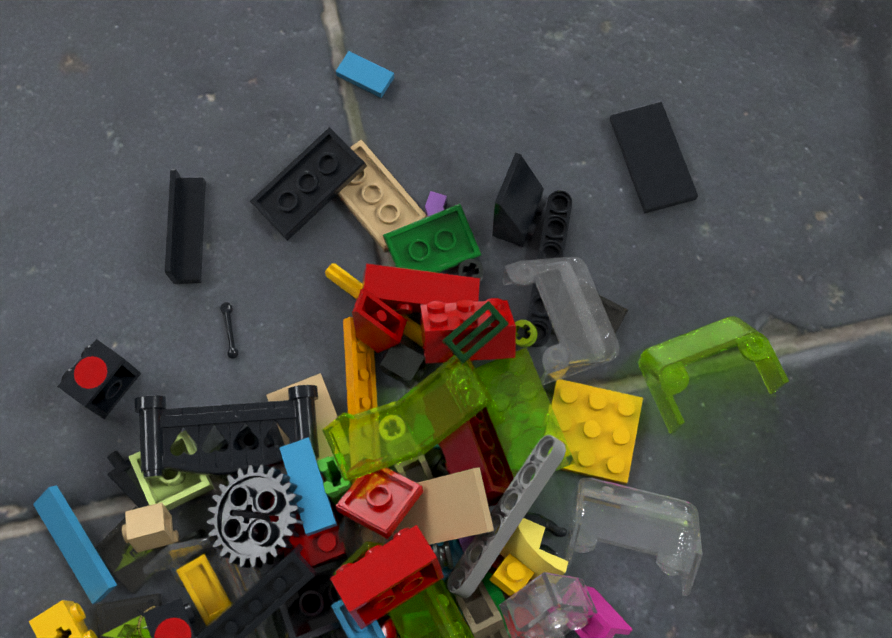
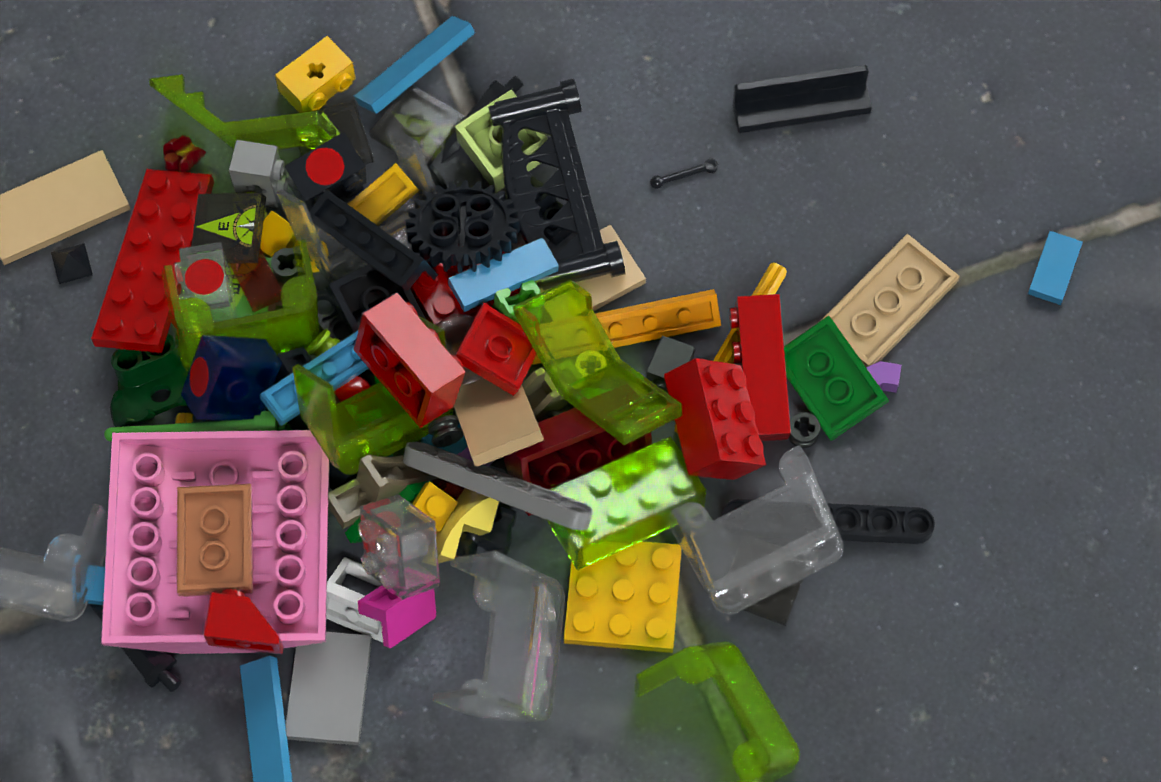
camera: 80 degrees right, 5 degrees down
black brick [57,339,141,419] -> none
tan brick [122,502,179,553] -> none
black tile [250,127,367,241] -> none
red slope [352,288,407,353] -> none
dark green tile [442,301,509,365] -> none
black slope [492,153,546,247] -> none
lime bush [515,320,538,347] -> none
black tile [610,102,698,214] -> none

